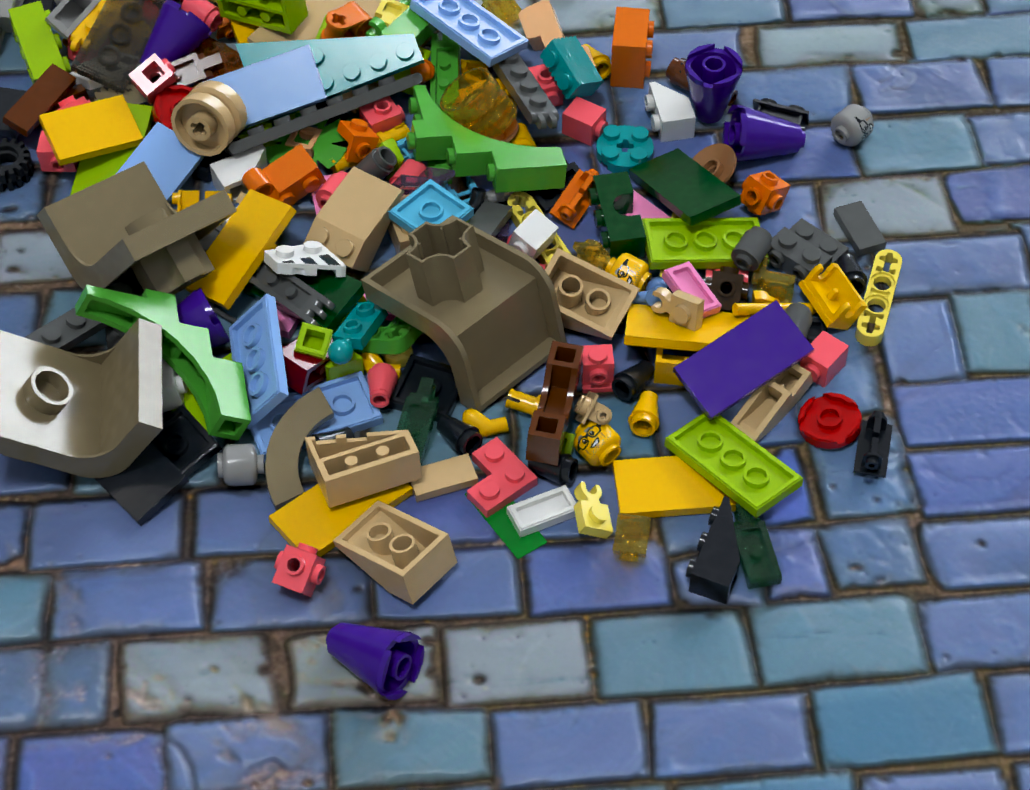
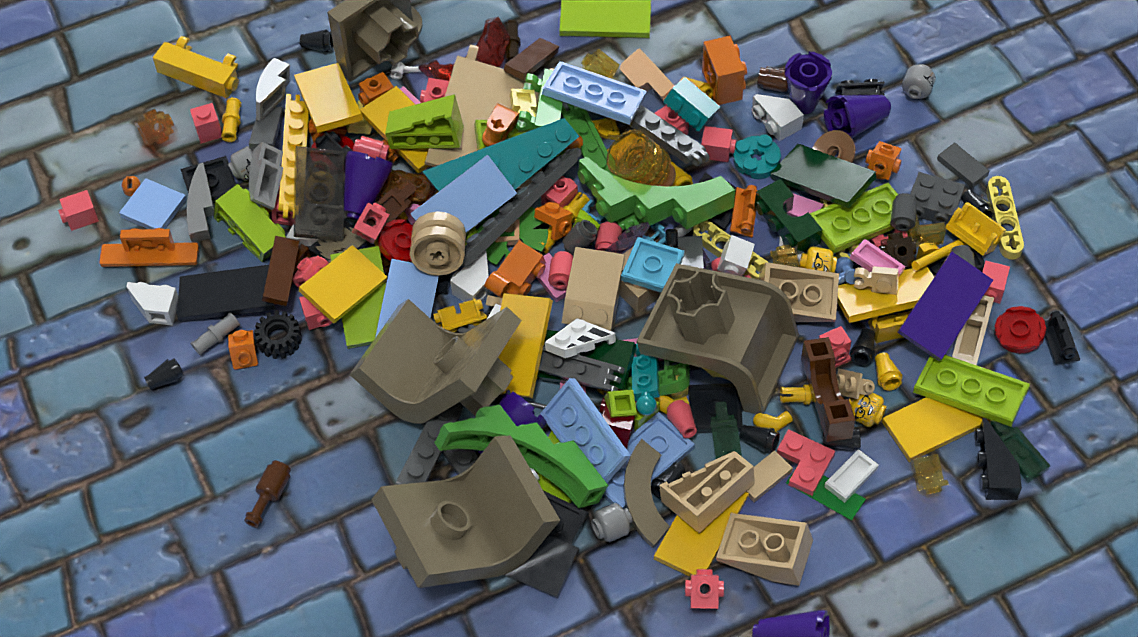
camera: 20 degrees left, 5 degrees up
light yellow plate [574,481,613,539] -> none

